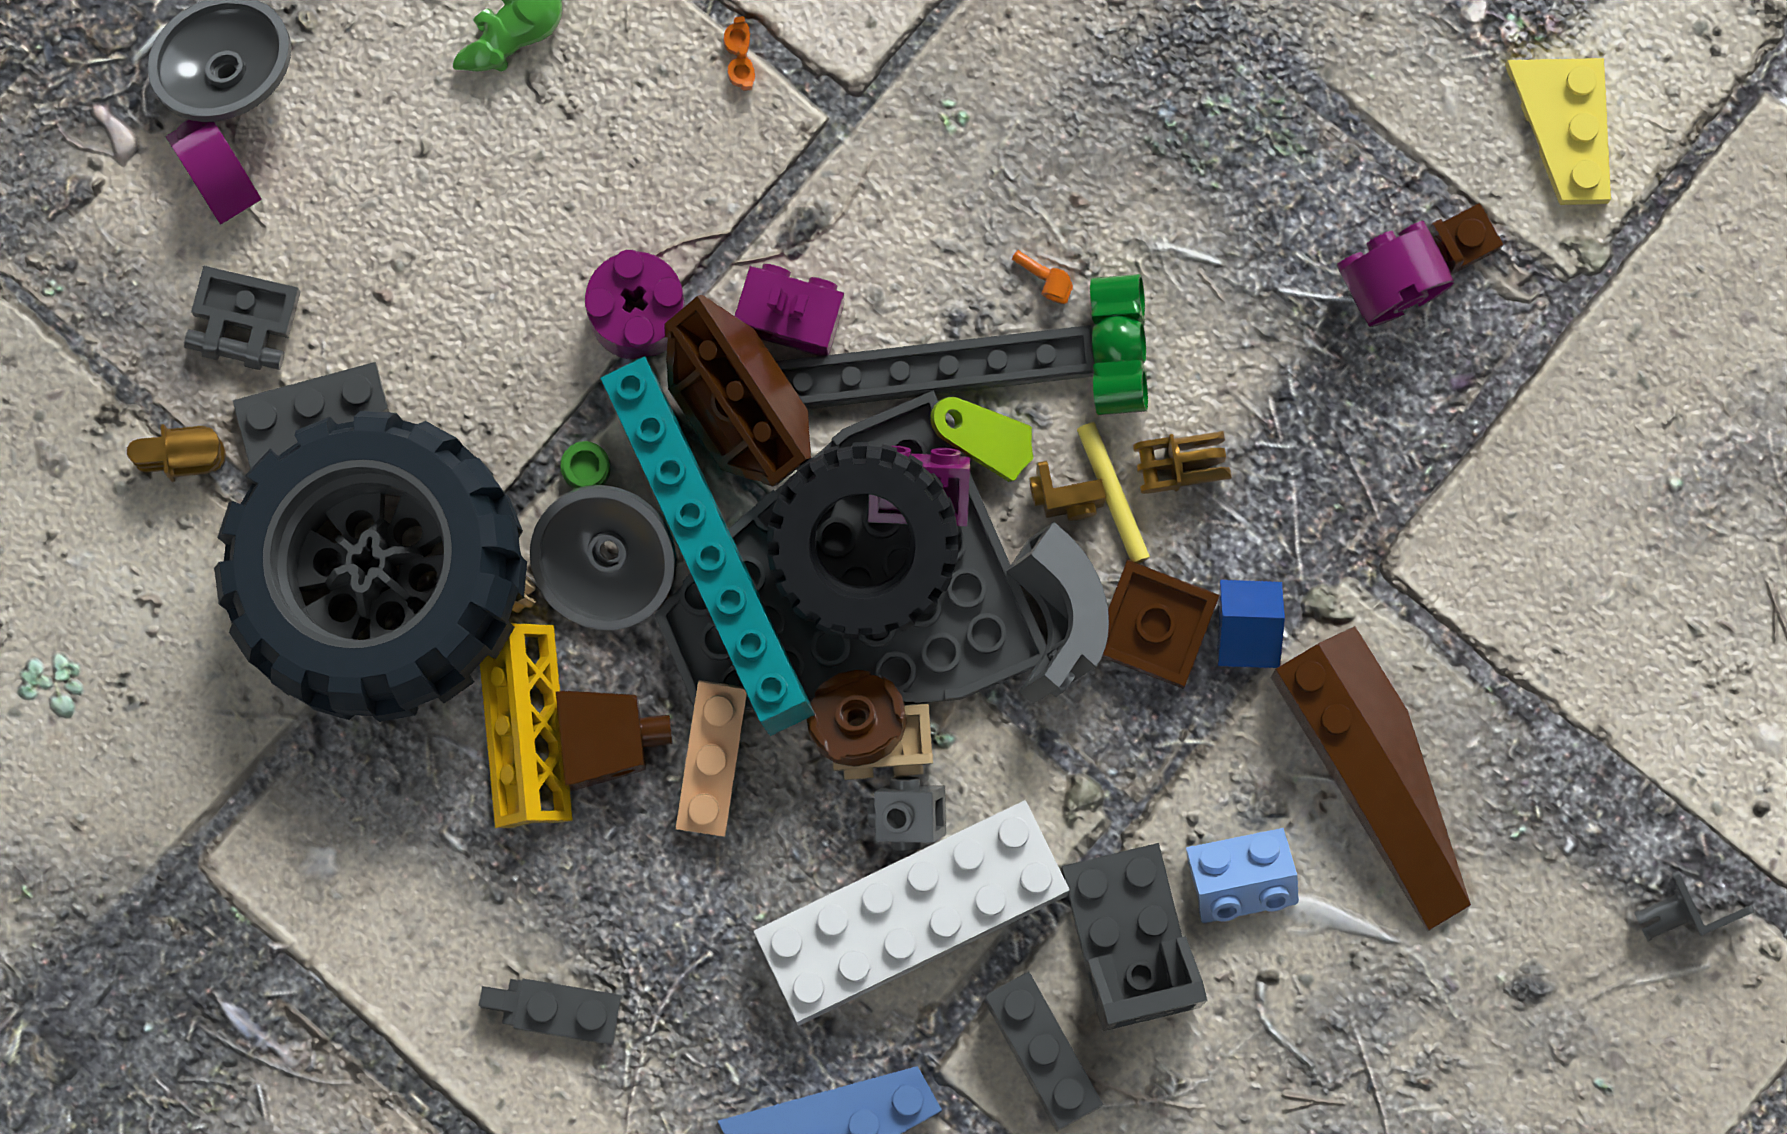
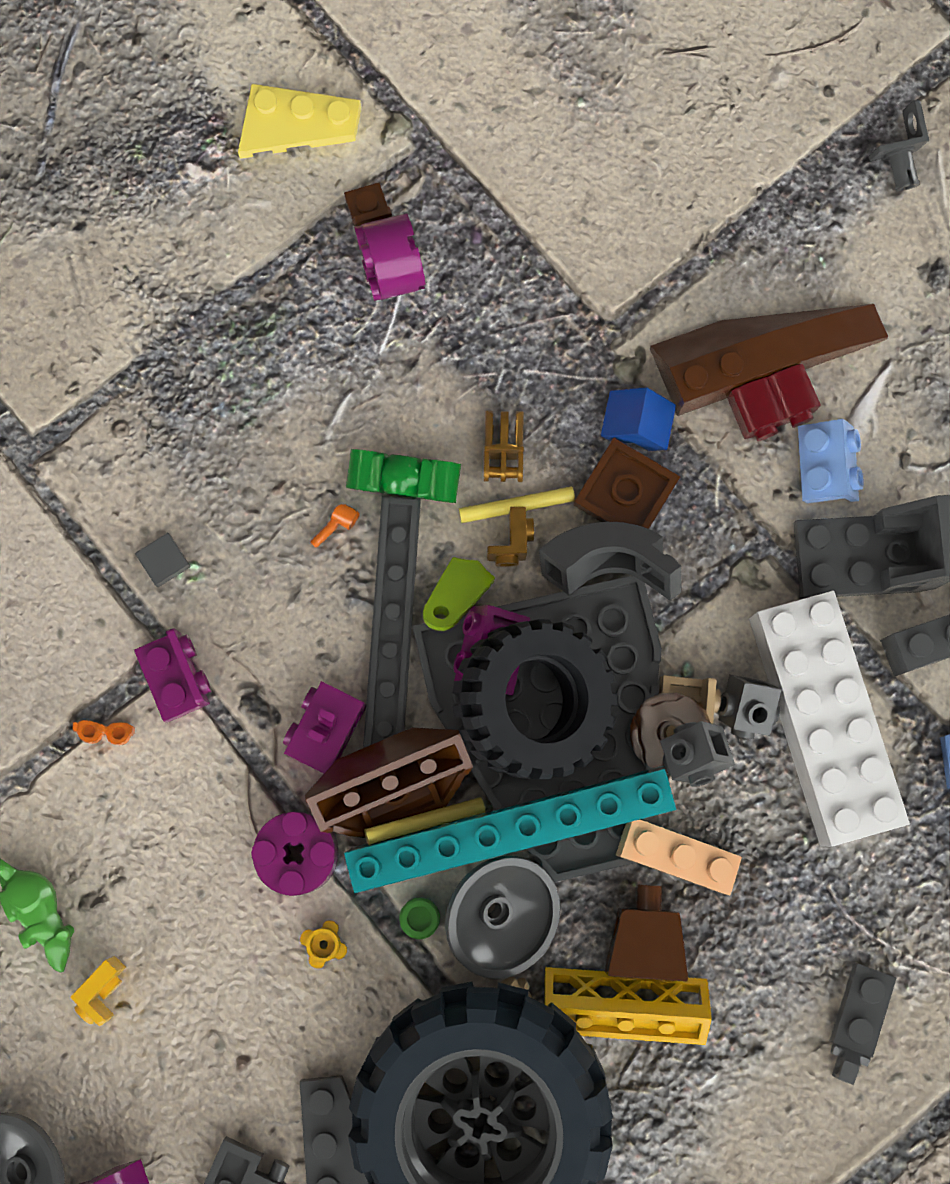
camera: 80 degrees left, 0 degrees up
none -> yellow bracket [70,956,126,1026]
none -> magenta bracket [134,628,212,723]
none -> dark grey tile [135,533,191,587]
none -> yellow plate [300,920,347,969]
none -> light yellow bar [364,797,485,845]
none -> dark grey brick [660,721,735,787]
none -> dark red brick [727,364,821,441]

